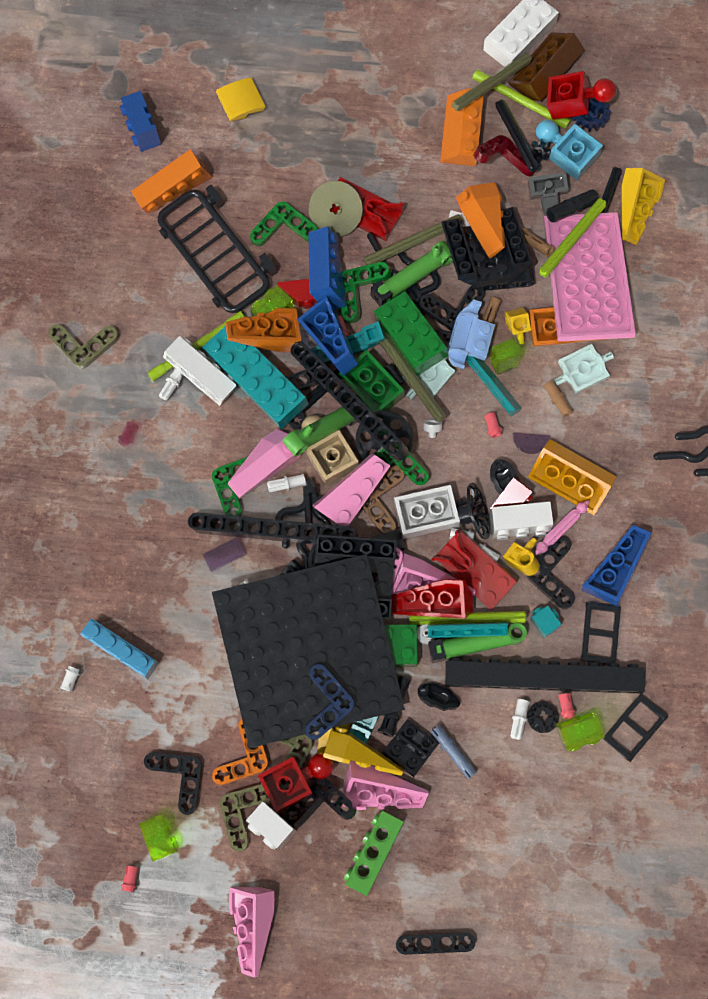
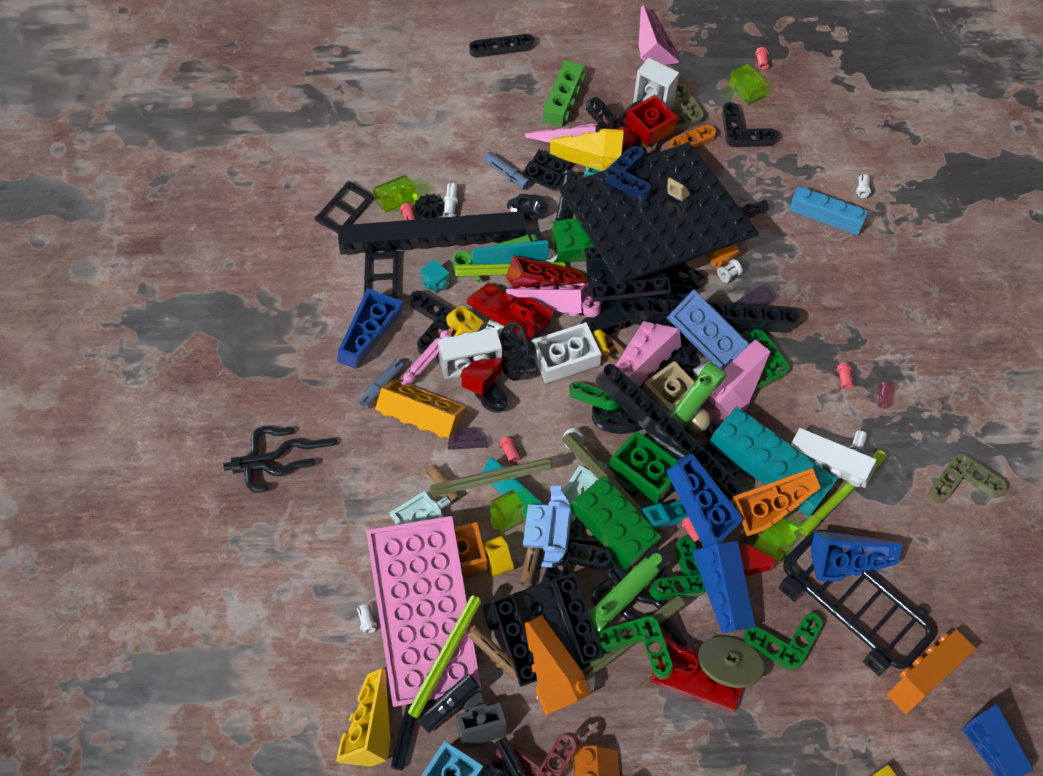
camera: 165 degrees right, 15 degrees down
none -> white pin [357,604,377,634]
none -> sand blue pin [358,359,405,409]
none -> olive axle [430,458,552,497]
none -> yellow pin [592,330,610,356]
none -> green beam [597,616,673,679]
none -> medium blue tile [666,290,750,370]
none -> tan slope [668,178,690,201]
none -> black pin [740,199,769,218]
none -> blue wedge [811,531,902,581]
none -> coral pin [836,363,854,389]

